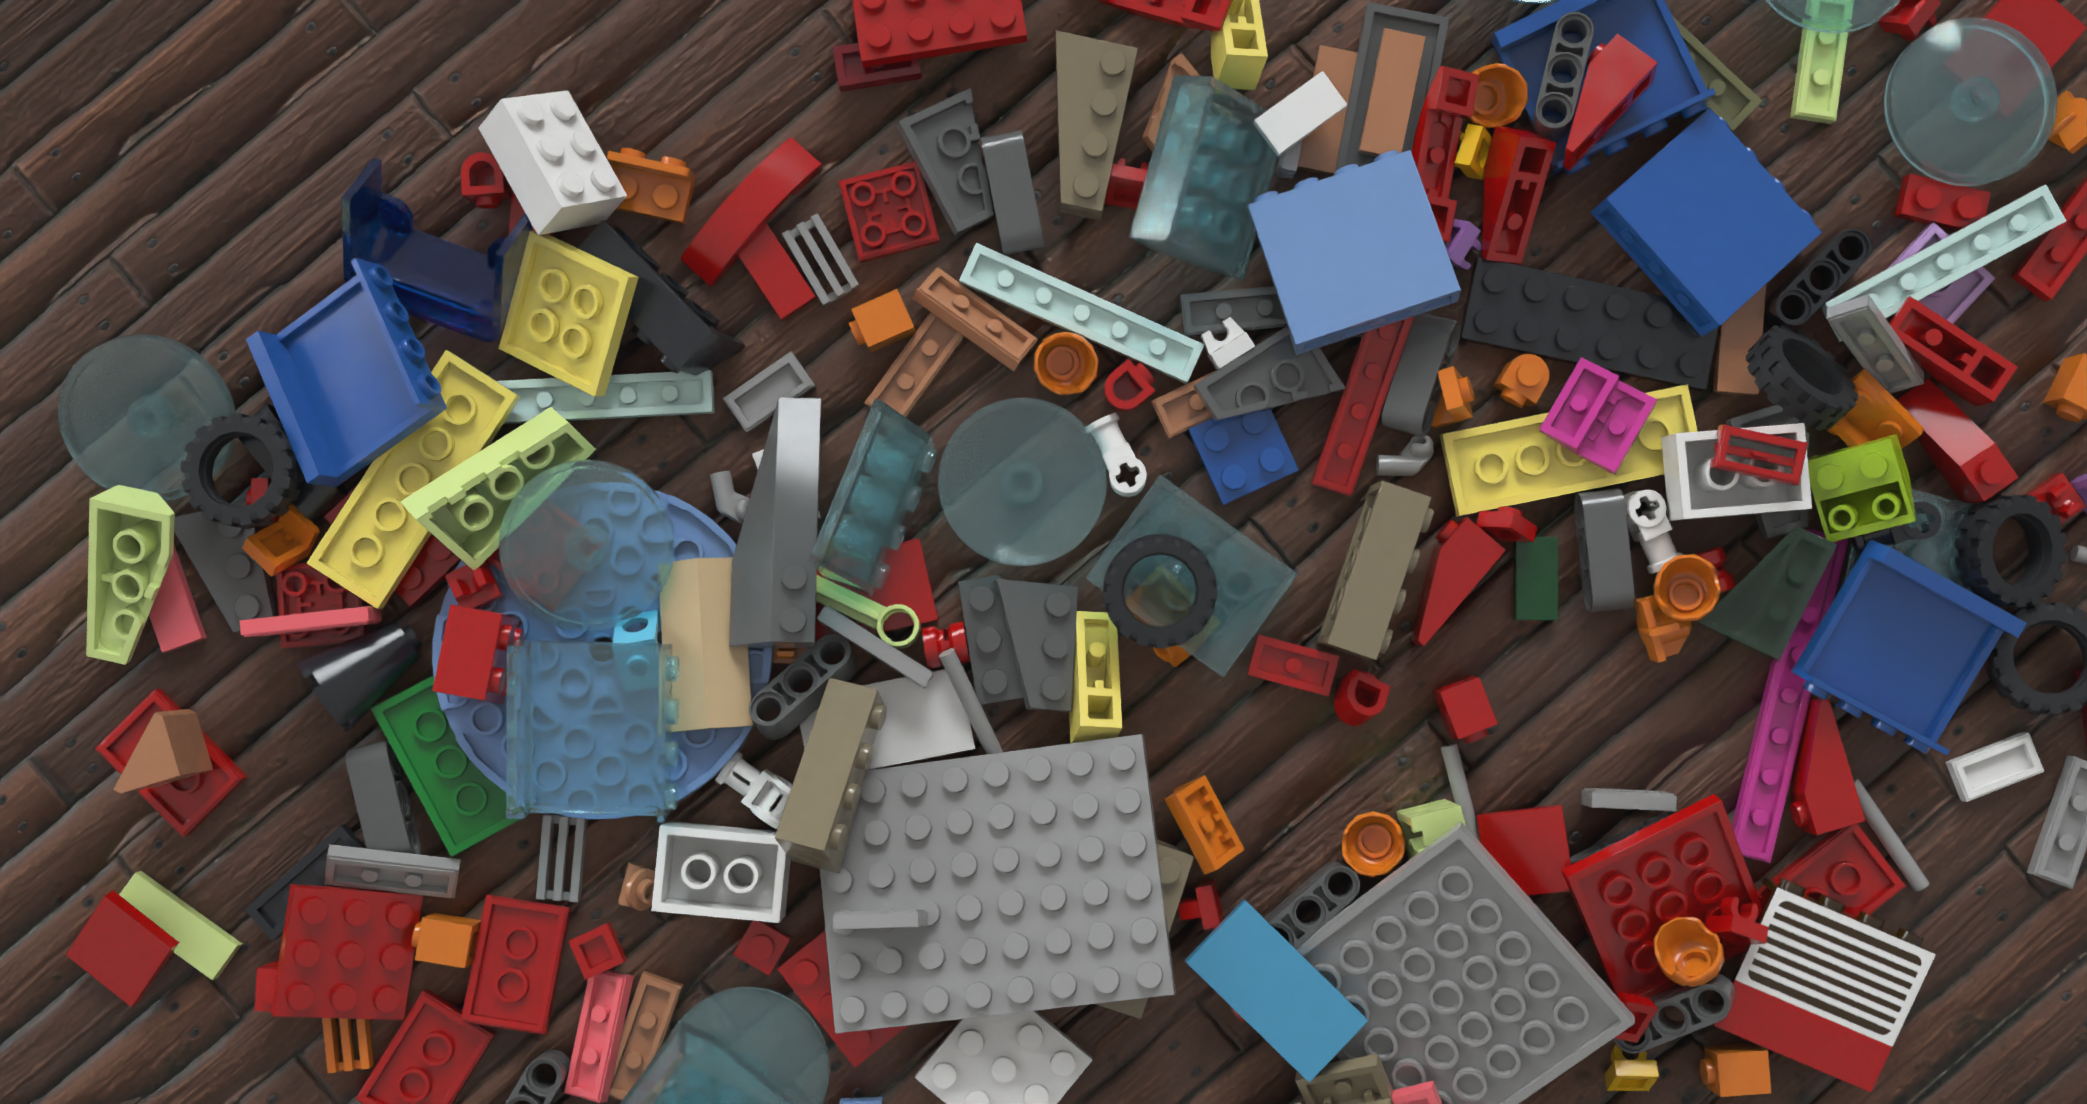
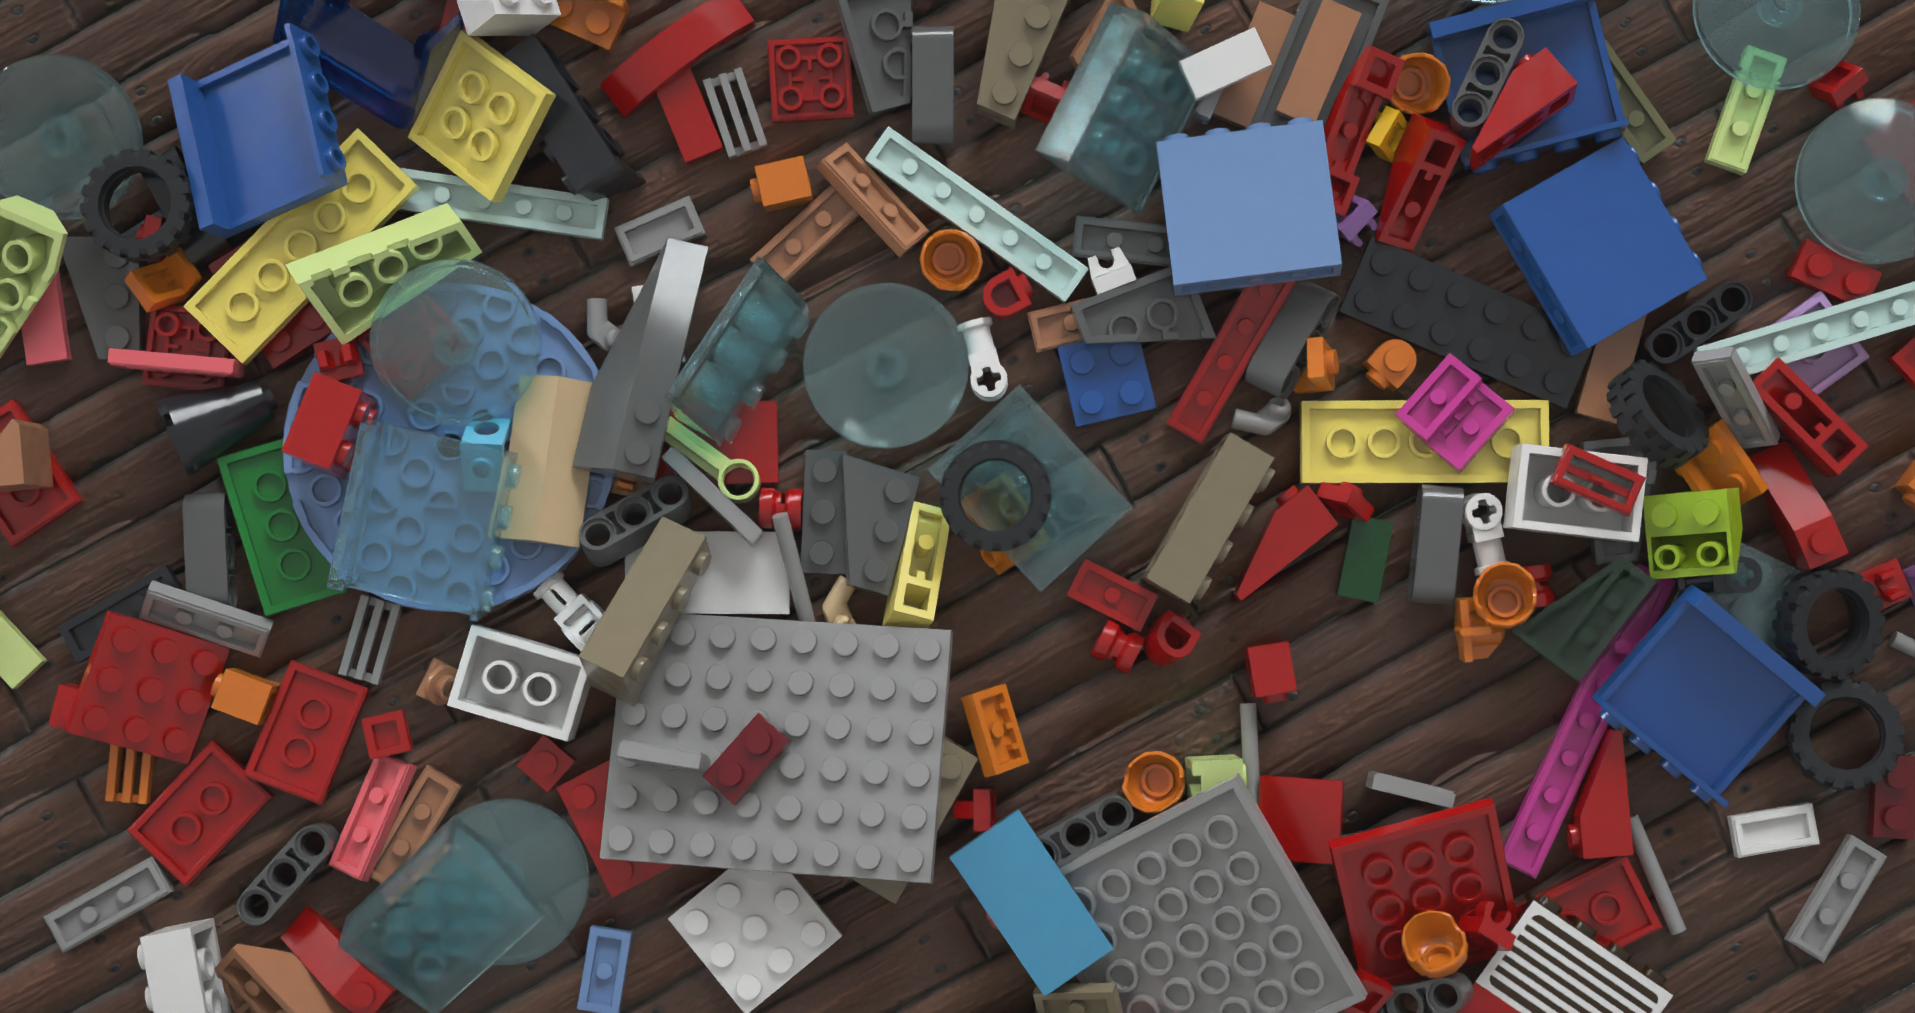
camera: 15 degrees right, 0 degrees up
none -> dark red plate [702,713,792,805]
none -> tan arm [822,575,856,624]
none -> red wheel [1090,619,1145,674]

